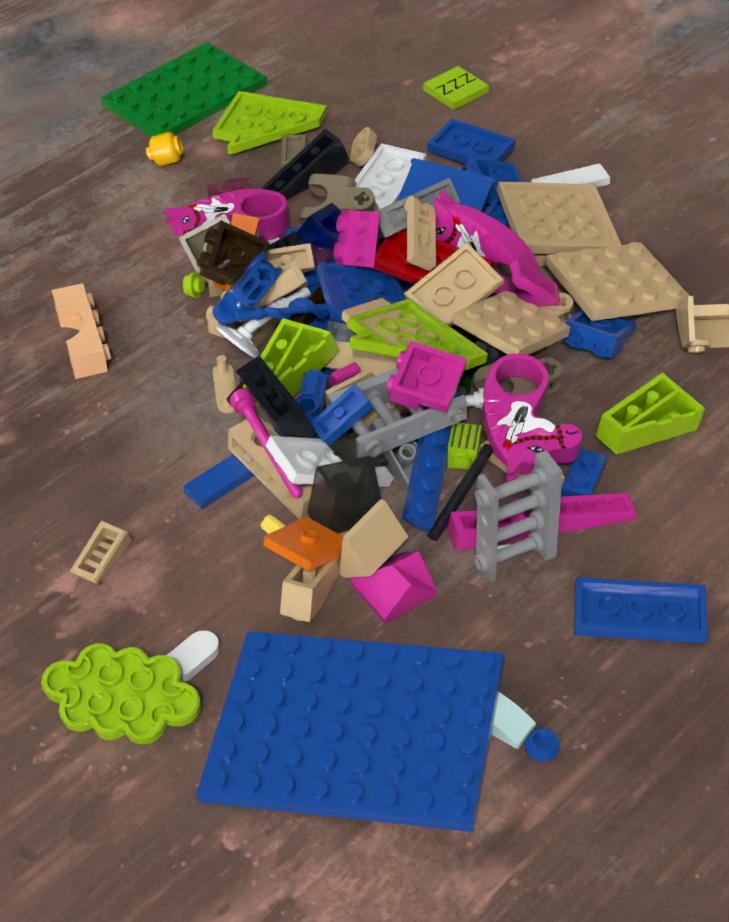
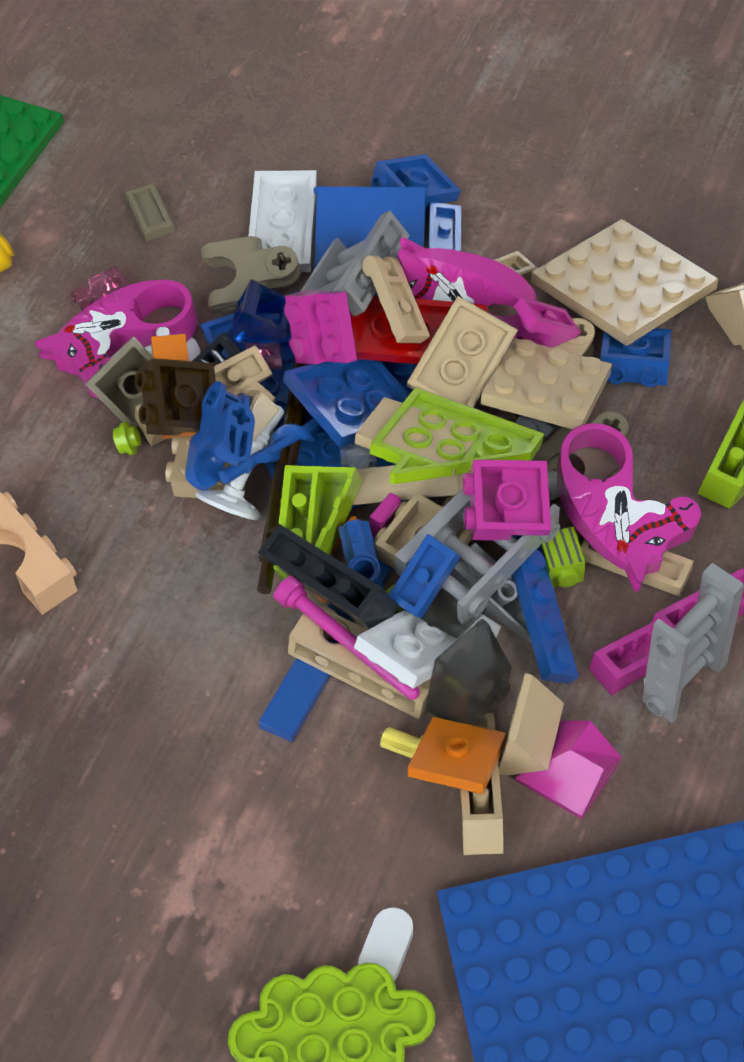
camera: 20 degrees left, 10 degrees up
tan slope [70,520,132,585] -> none
lime wing [212,91,327,155] -> none
tan piece [213,355,236,413] -> none
black slope [260,129,350,200] -> none
tan plate [350,127,377,167] -> none
lime tile [423,66,489,110] -> none
blue plate [427,118,515,164] -> none
black bar [427,444,494,541] -> none
tan plate [496,182,622,254] -> none
white tile [531,163,610,188] -> none
blue plate [561,448,607,497] -> none

